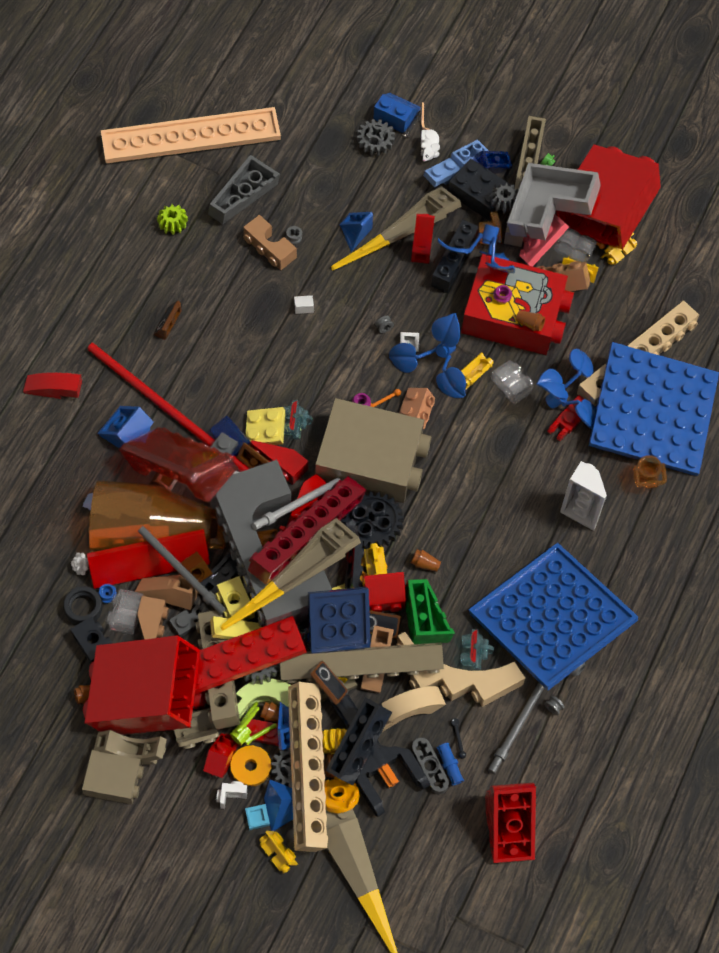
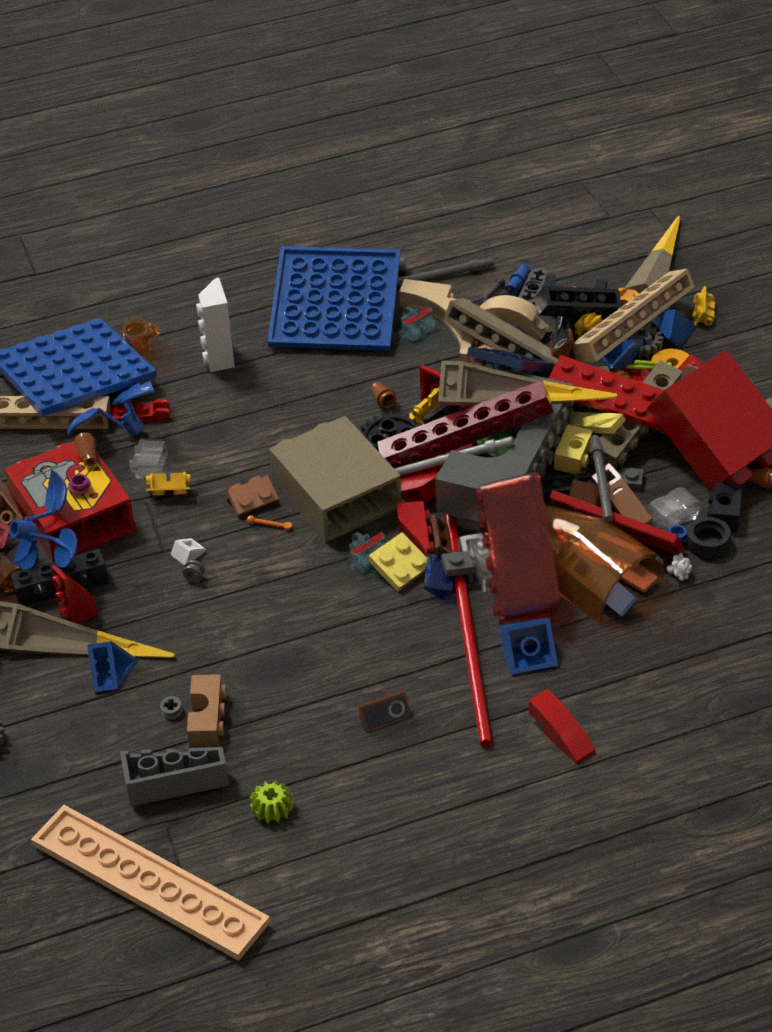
camera: 130 degrees left, 20 degrees down
medium nougat slope [137,596,169,639] -> none
white bracket [217,781,247,809] -> none
medium azure tile [245,804,270,830] -> none
white slope [294,296,314,314] -> none
magenta plate [352,393,371,406] -> none
blue plant [389,313,466,398] -> none
green wedge [405,579,455,644] -> none
red brick [485,782,536,863] -> none

